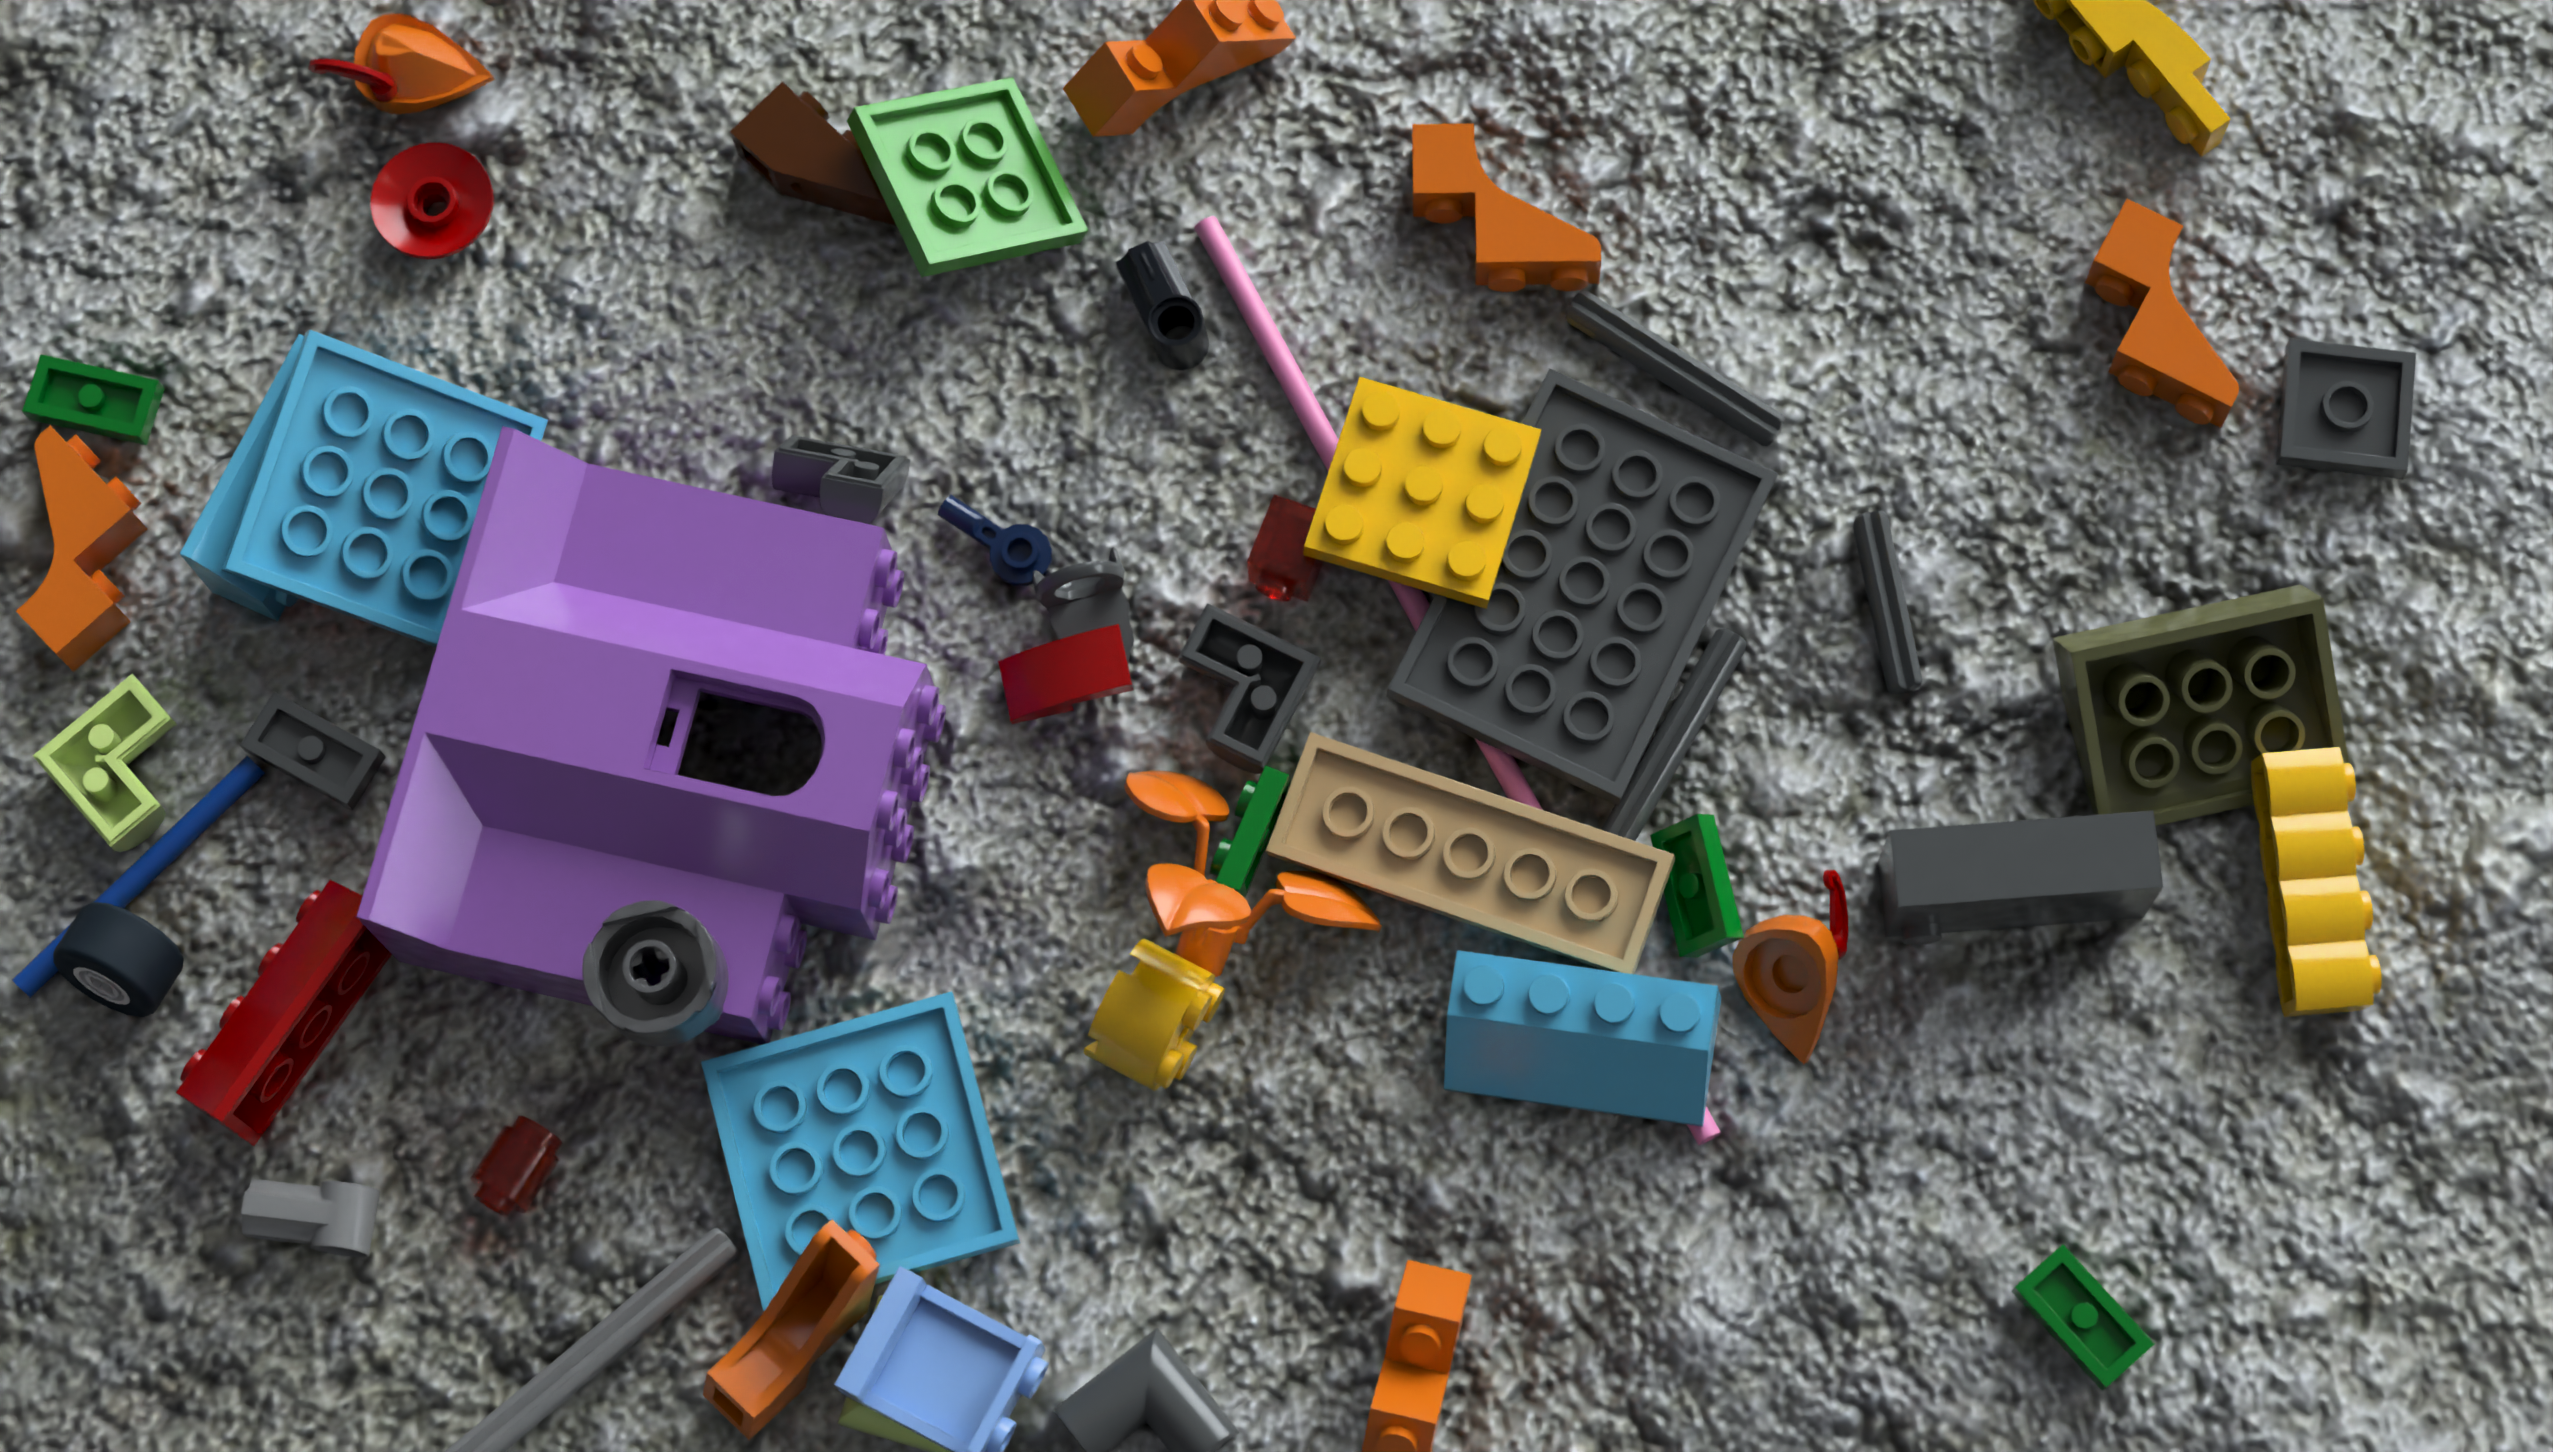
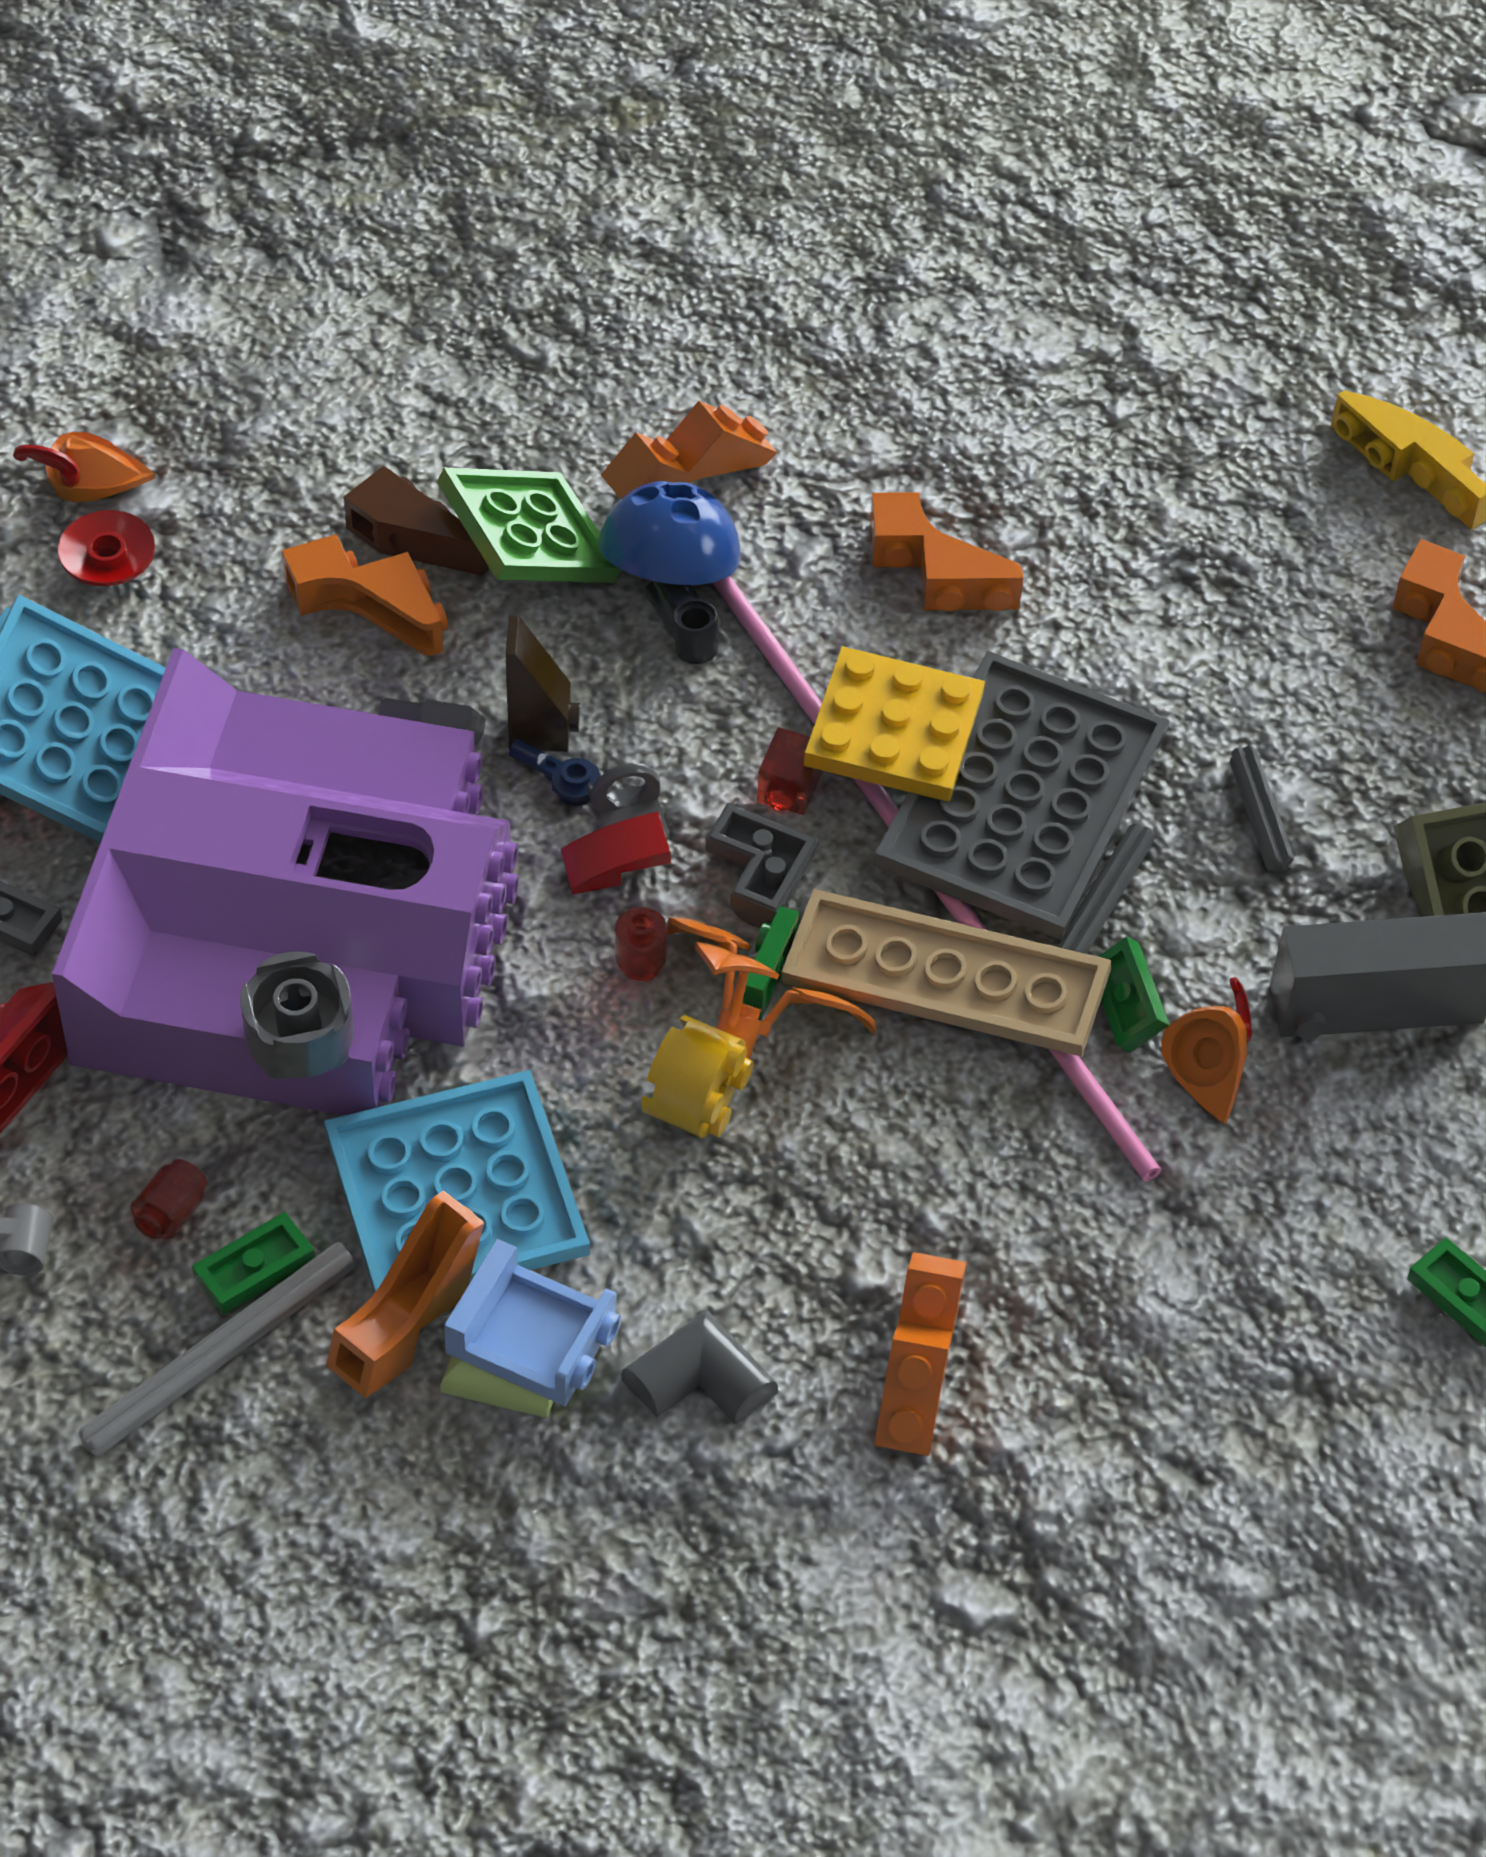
camera: 10 degrees left, 20 degrees down
medium azure slope [1444,950,1721,1127] -> none
dark grey axle [1565,290,1785,446] -> none
none -> green plate [192,1212,315,1315]
none -> orange arch [282,534,448,656]
none -> dark brown slope [505,615,580,752]
none -> blue piece [598,481,740,585]
none -> clear red brick [615,907,667,981]

